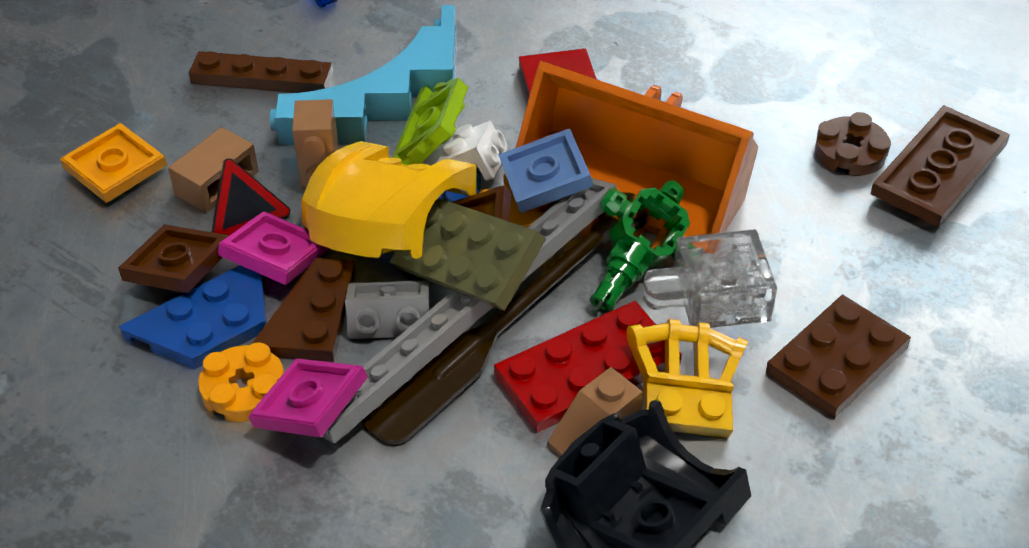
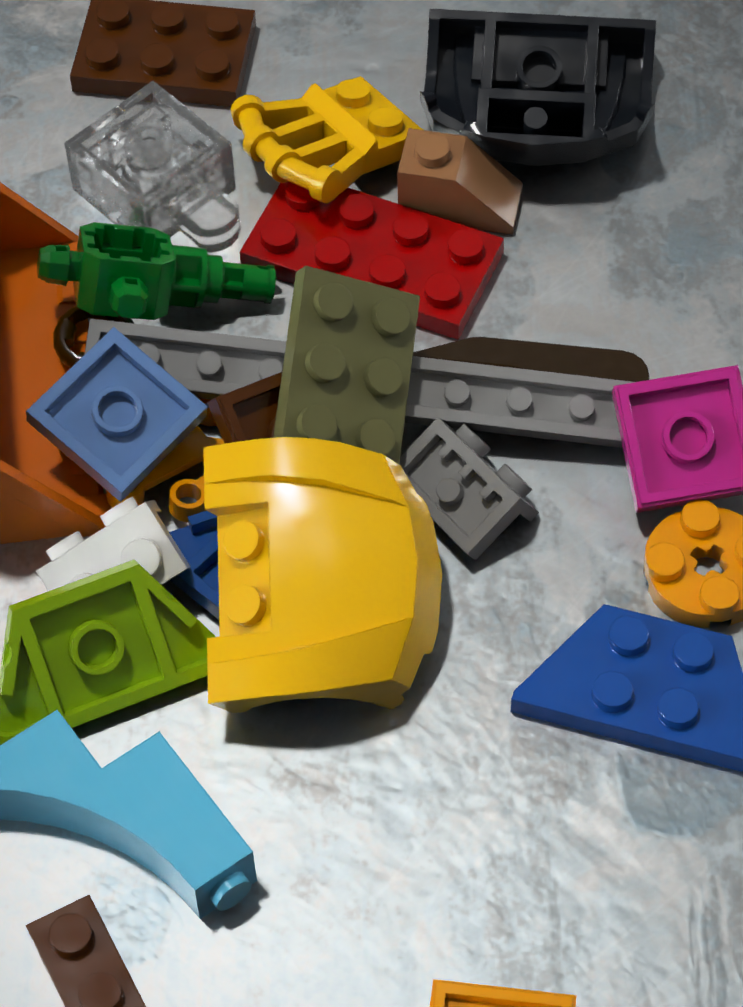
camera: 125 degrees left, 10 degrees up
reddish brown plate [118,224,229,293] -> none
medium nougat brick [168,127,259,213] -> none
piece [211,158,291,236] -> none
dark pink plate [218,211,328,285] -> none
reddish brown wing [252,258,356,362] -> none
medium nougat brick [292,99,339,187] -> none

